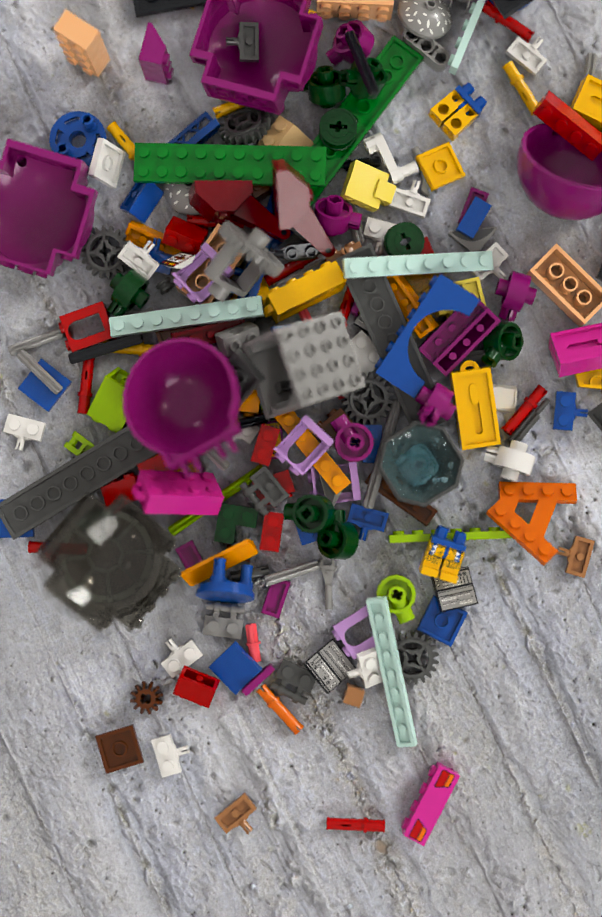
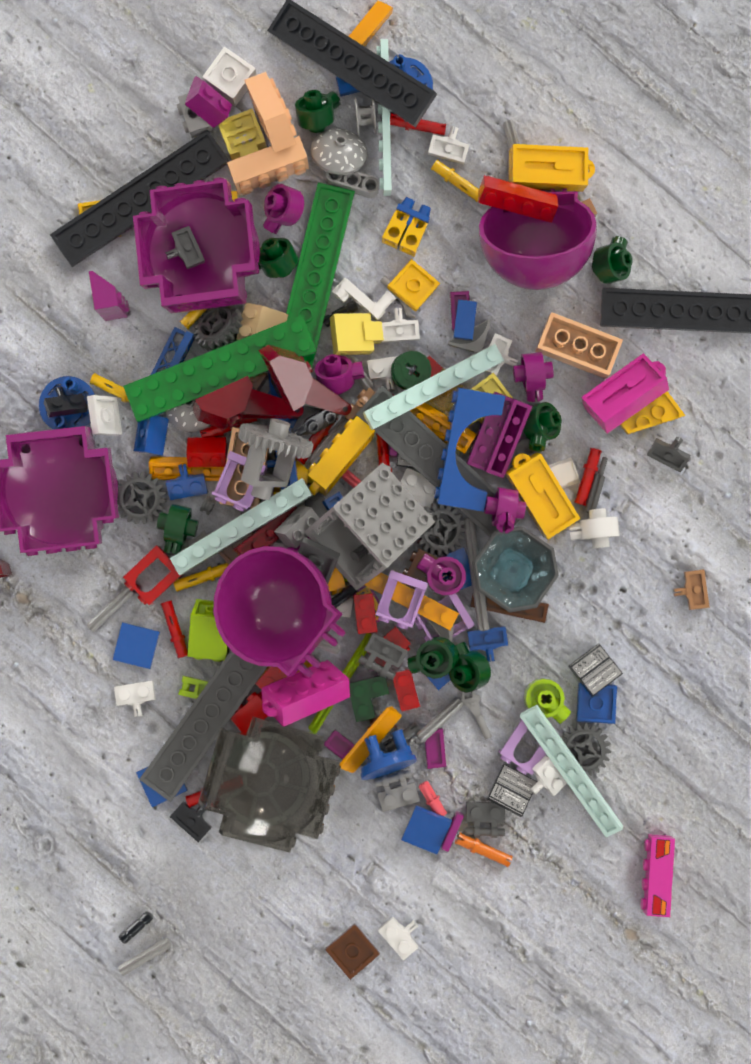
camera: 30 degrees left, 0 degrees up
light grey axle [16,349,63,395] -> none
light nougat brick [53,10,110,77] -> none
black axle [68,334,143,364] -> none
white plate [117,240,160,280] -> none
reddish brown gear [130,681,163,714] -> none
piece [159,251,195,269] -> none
white plate [161,638,203,679] -> none
red brick [173,665,220,708] -> none
medium nougat plate [214,792,257,834] -> none
dark green piece [319,108,357,151] -> none
red pin [326,817,385,833] -> none
dark green piece [338,57,388,100] -> none
medium nougat piece [342,683,365,708] -> none
black axle [345,30,379,96] -> none
lime plate [388,527,512,543] -> none
hips [418,525,467,584] -> none
orange plate [486,482,577,566] -> none
blue plate [552,391,588,431] -> none
none -> black plate [44,387,88,418]
none -> black plate [170,801,212,843]

